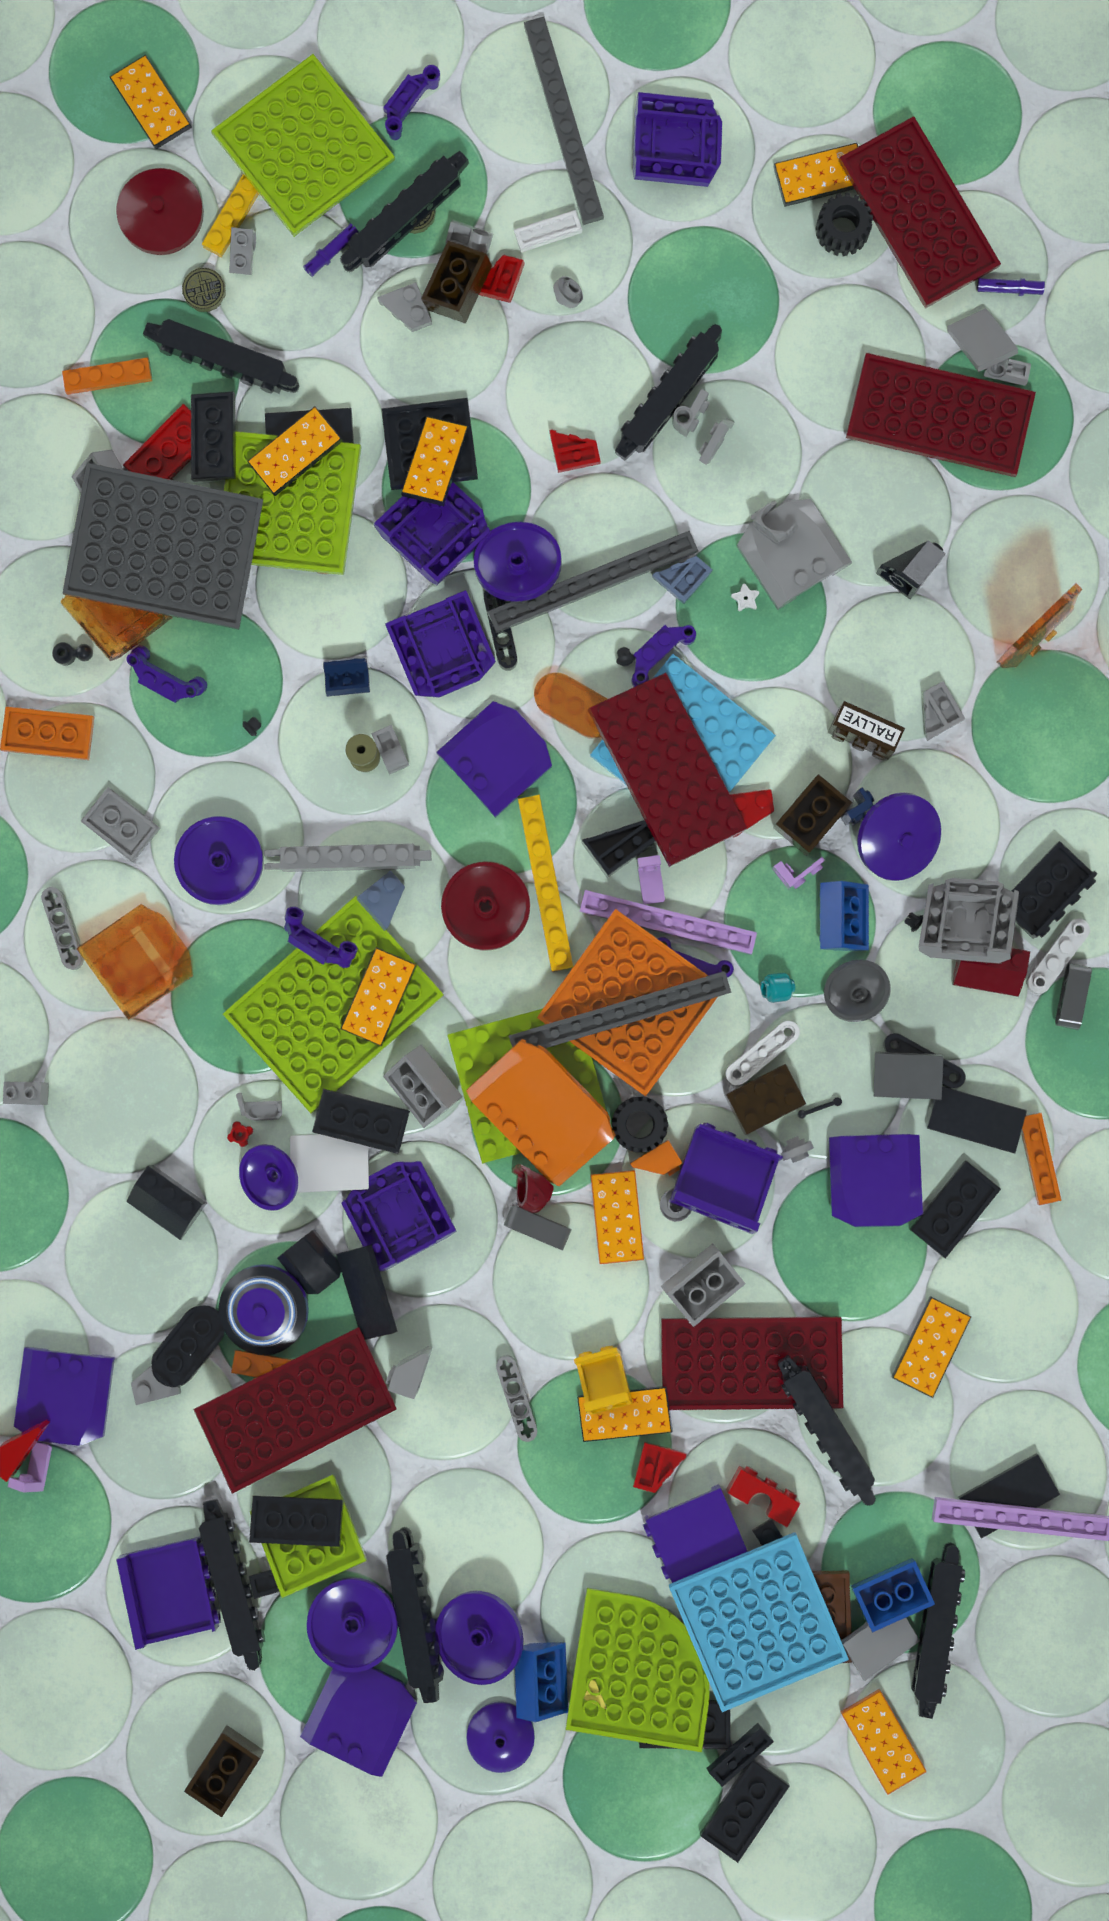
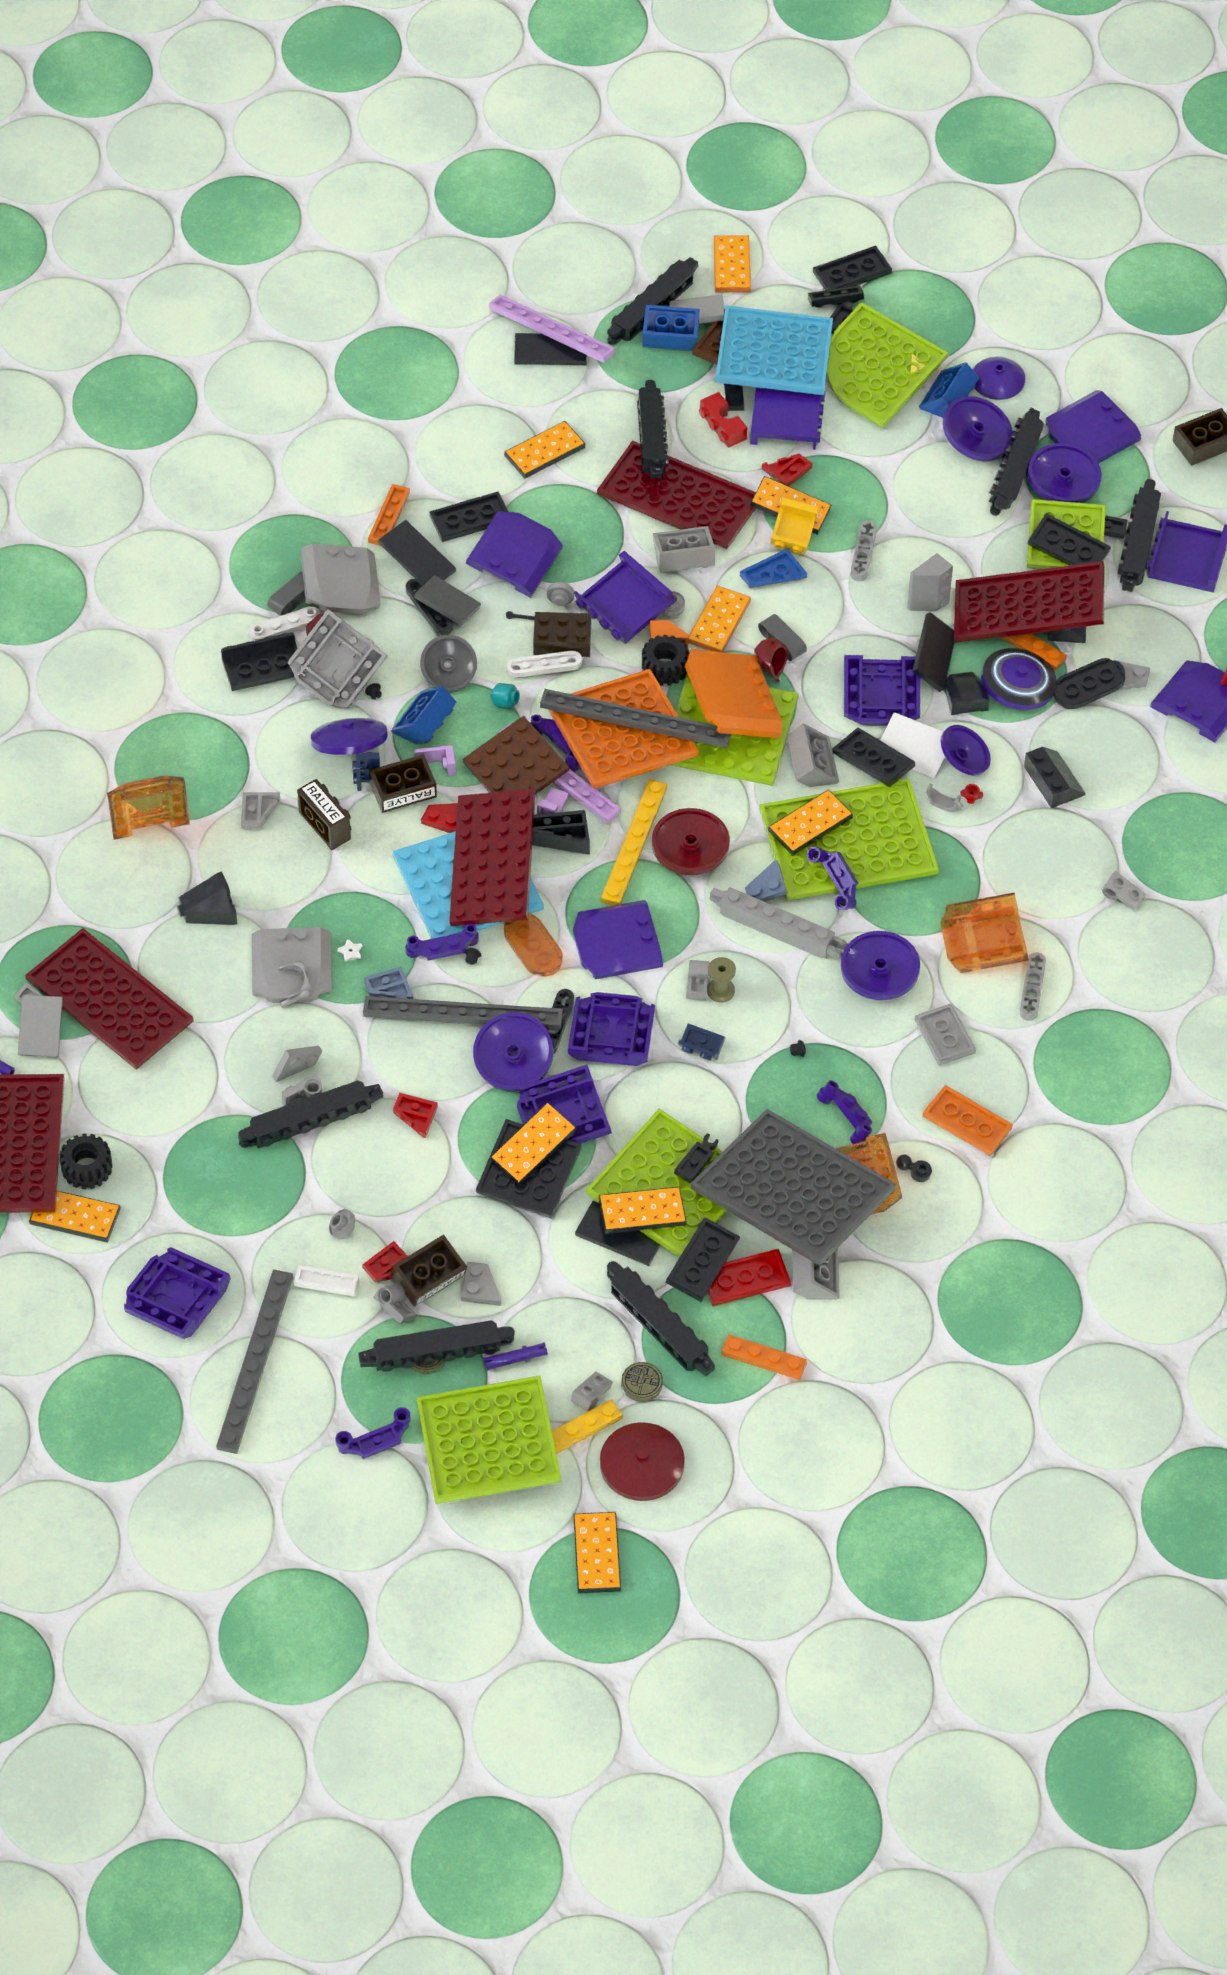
camera: 155 degrees left, 30 degrees down
none -> light grey wedge [300,543,381,614]
none -> reddish brown plate [462,715,569,795]
none -> black plate [674,1134,719,1184]
none -> blue wing [740,549,807,588]

